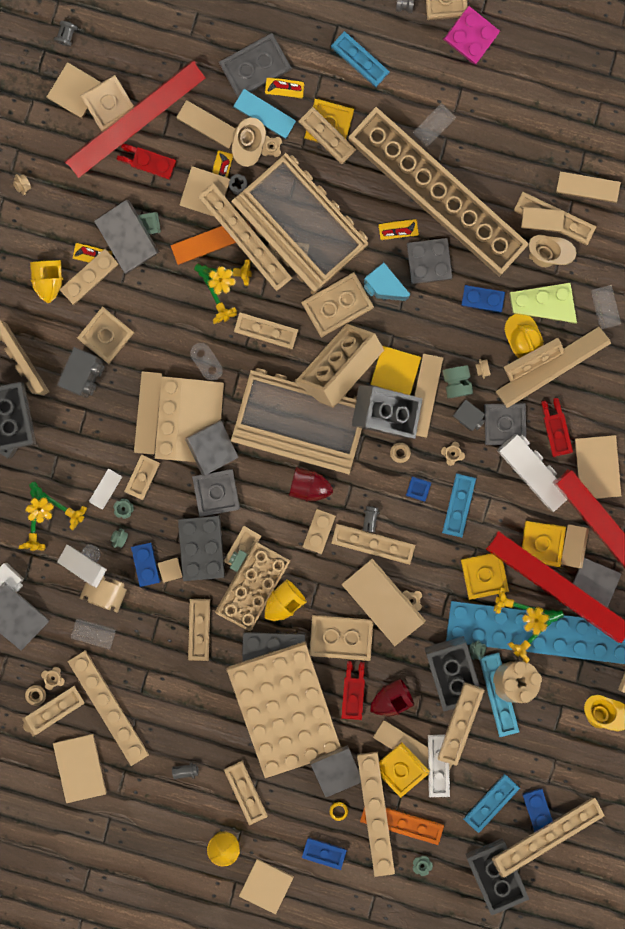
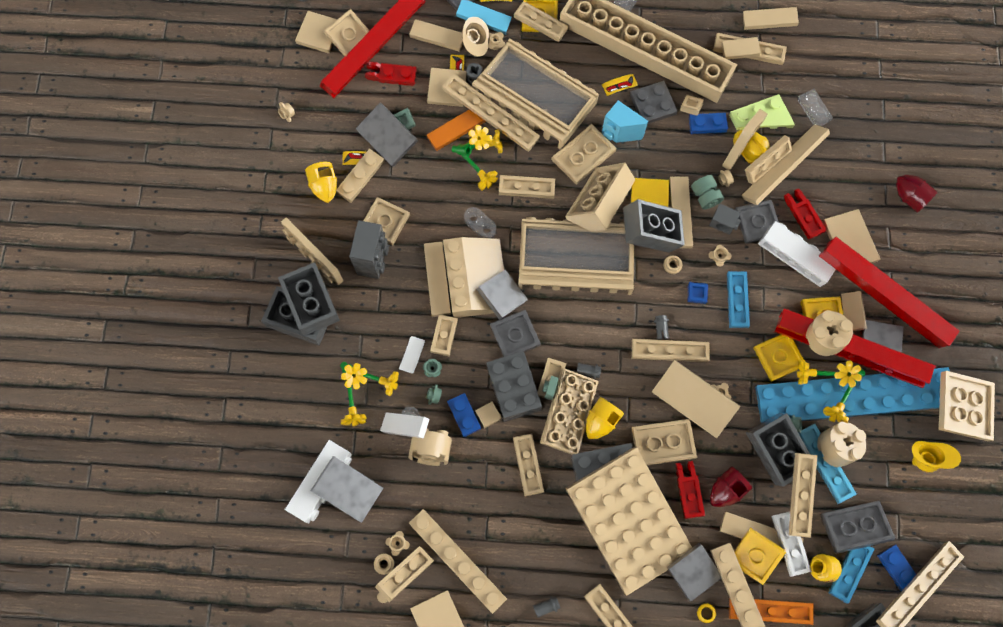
camera: 10 degrees left, 15 degrees down
clear plate [71,618,117,650] -> none
dark red helmet [289,467,333,502] -> none
tan plate [303,509,336,554] -> none
tan piece [529,235,576,268] -> none
none -> dark grey pin [577,363,601,379]
none -> tan tile [680,95,704,116]
none -> tan beam [722,109,768,171]
none -> tan brick [806,310,853,356]
none -> yellow head [810,554,842,583]
none -> flat silver tile [821,500,895,554]

